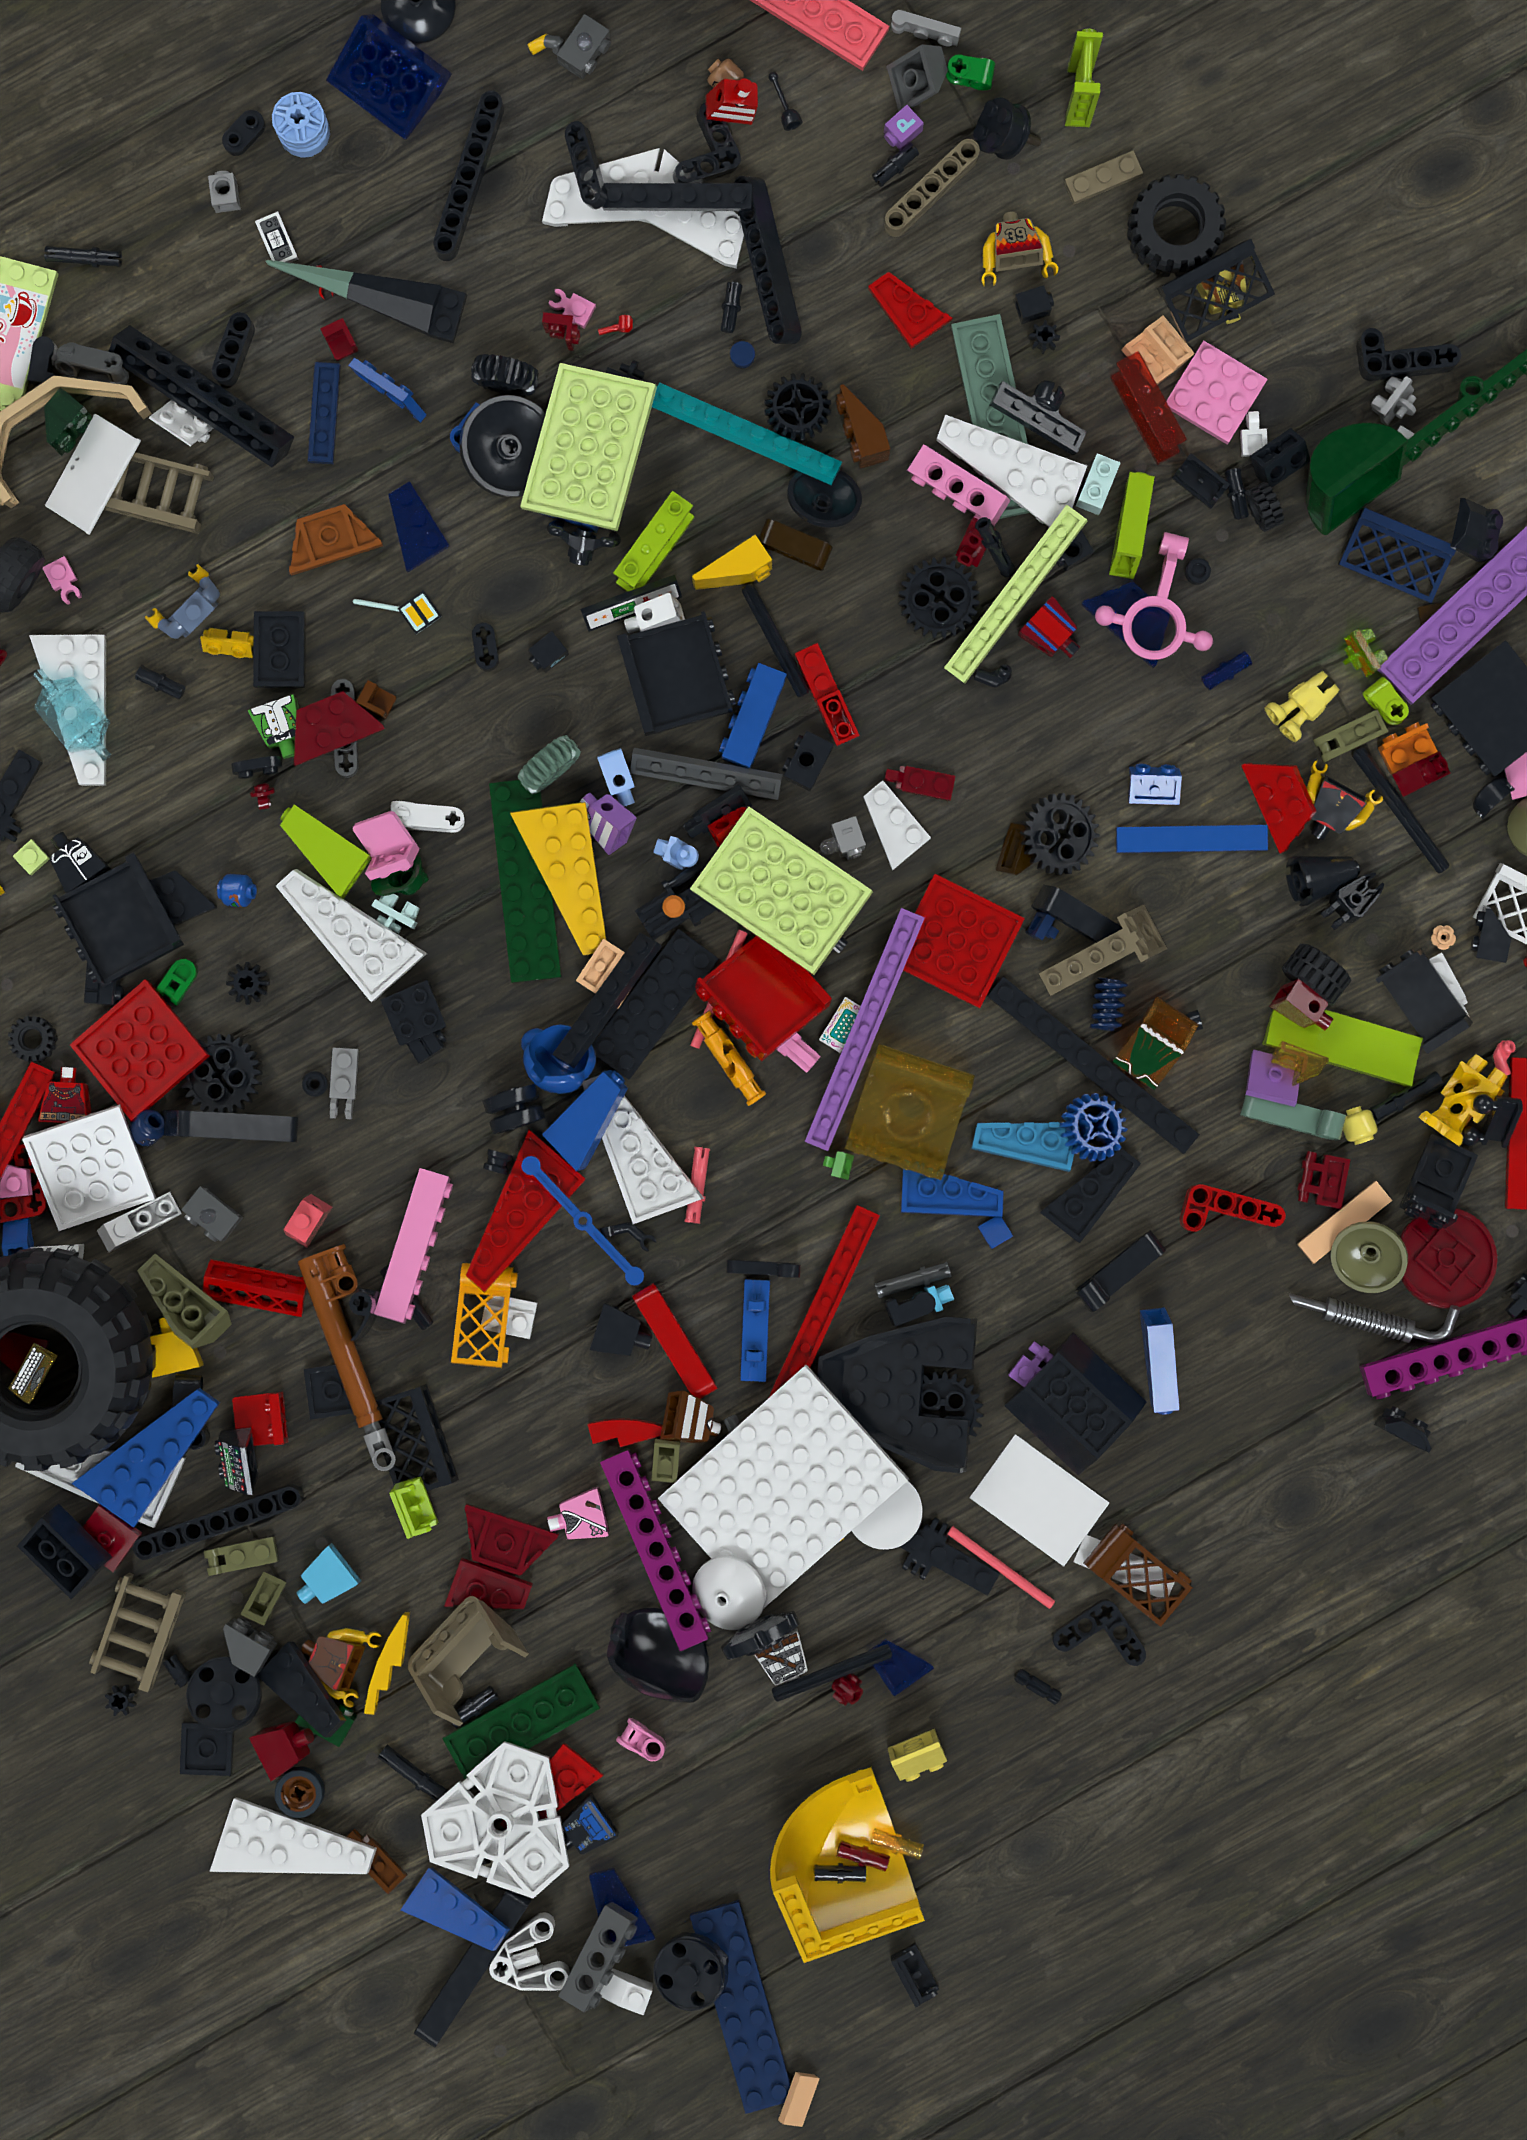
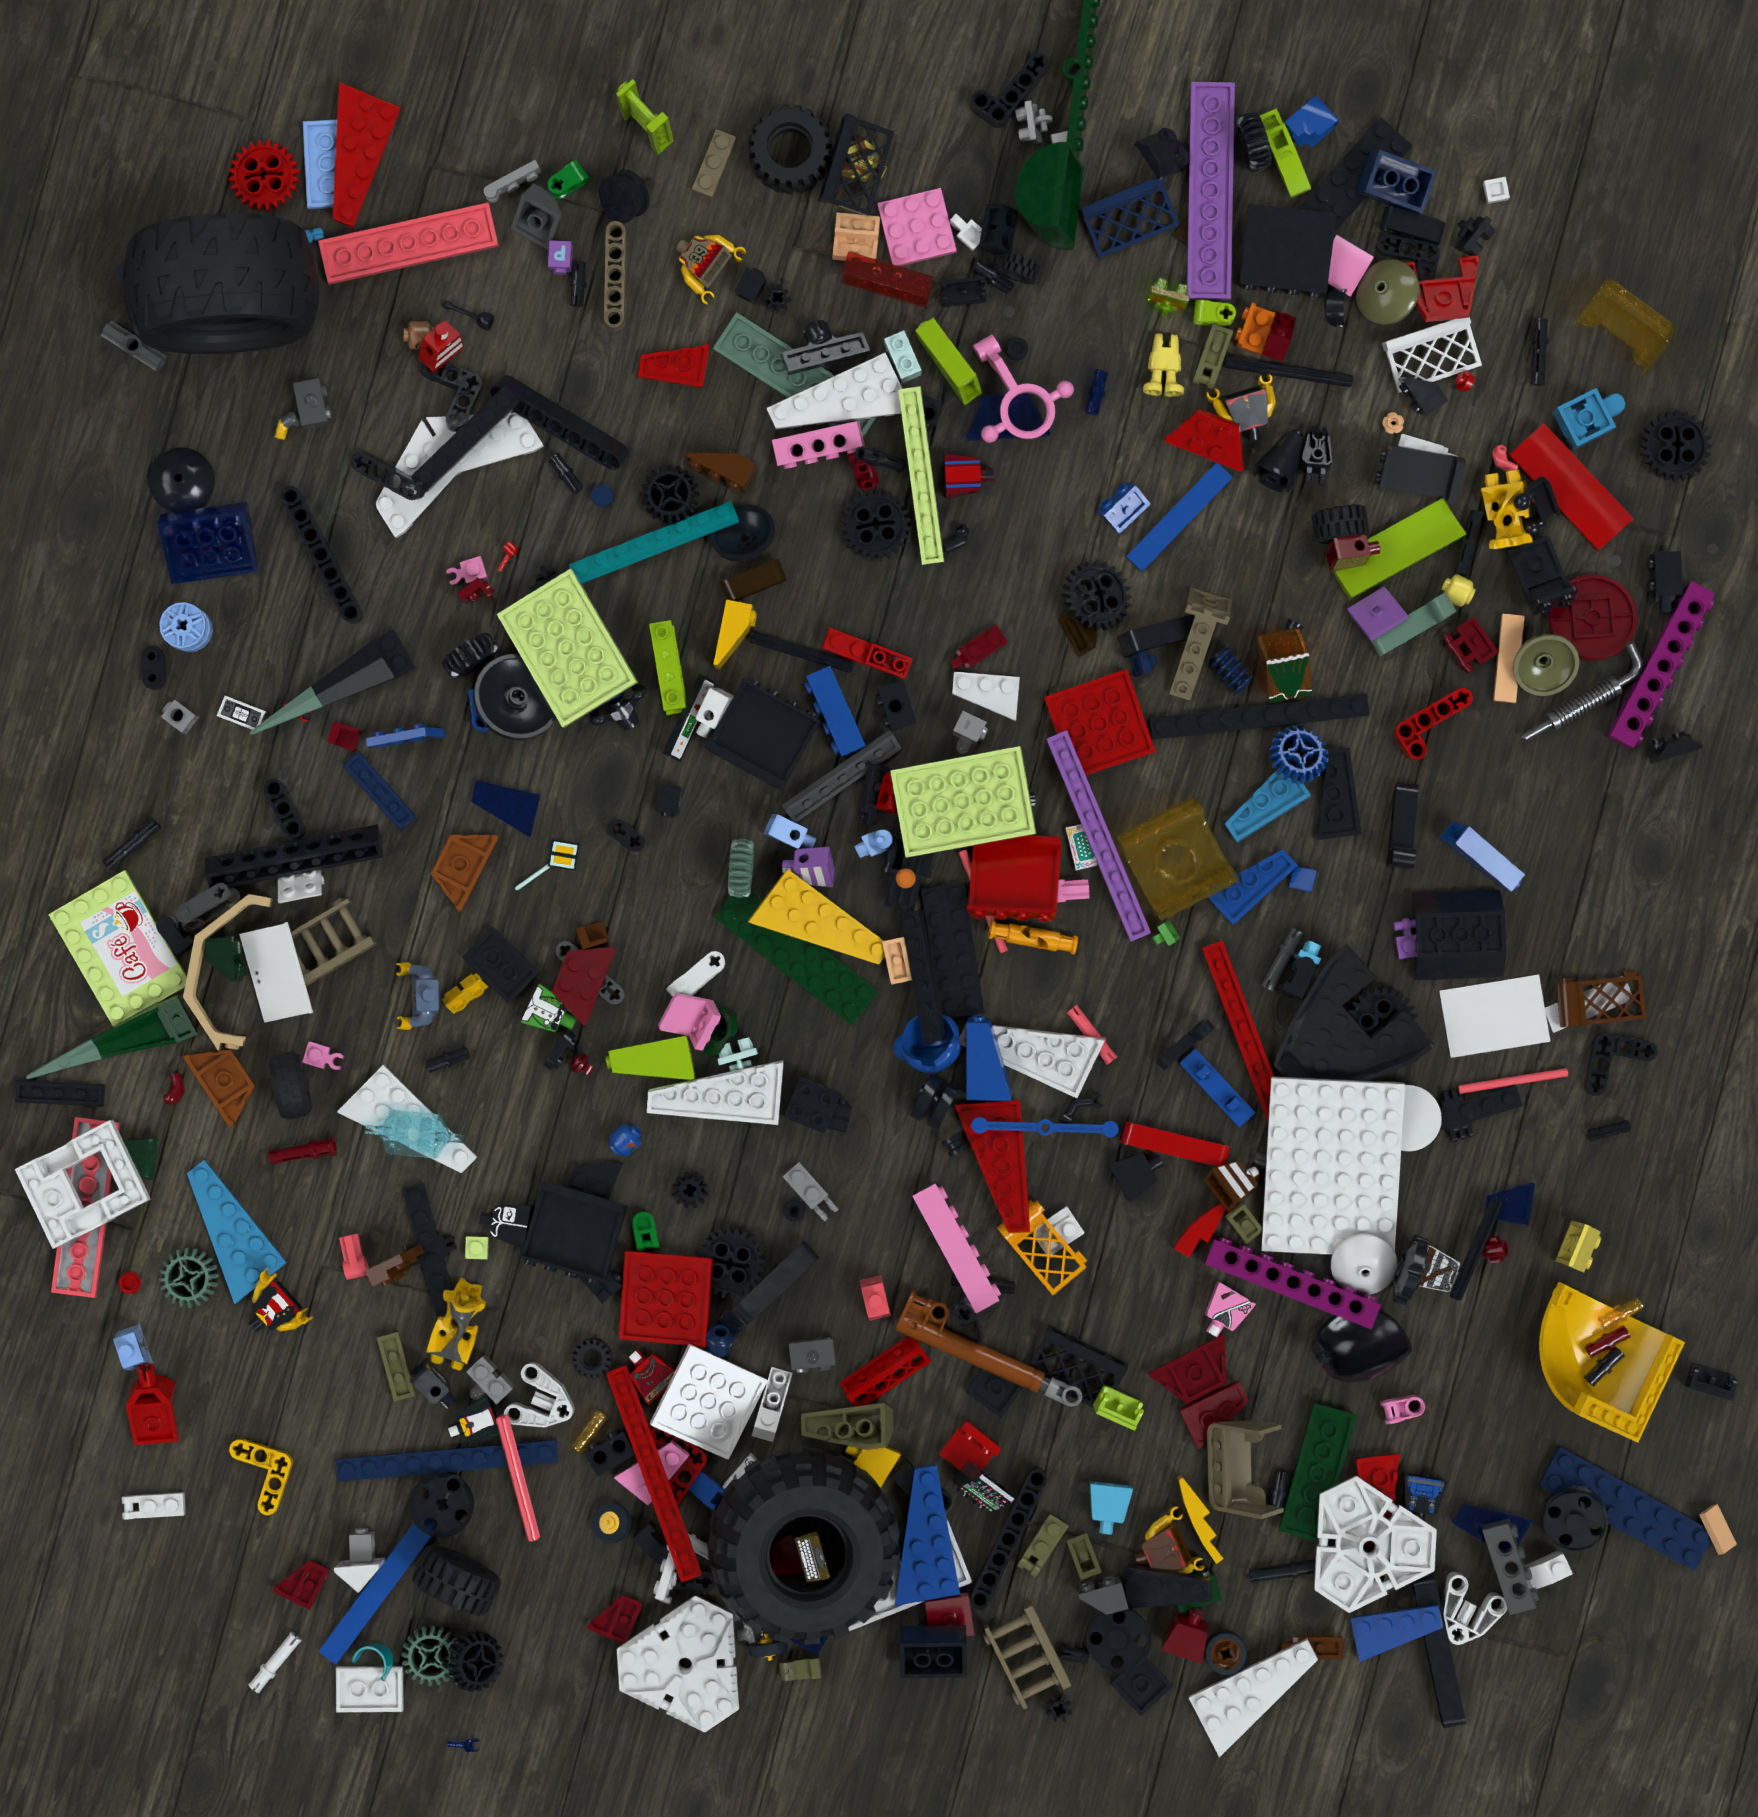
camera: 45 degrees left, 0 degrees up
clear yellow slope [1271,1041,1329,1086] -> none

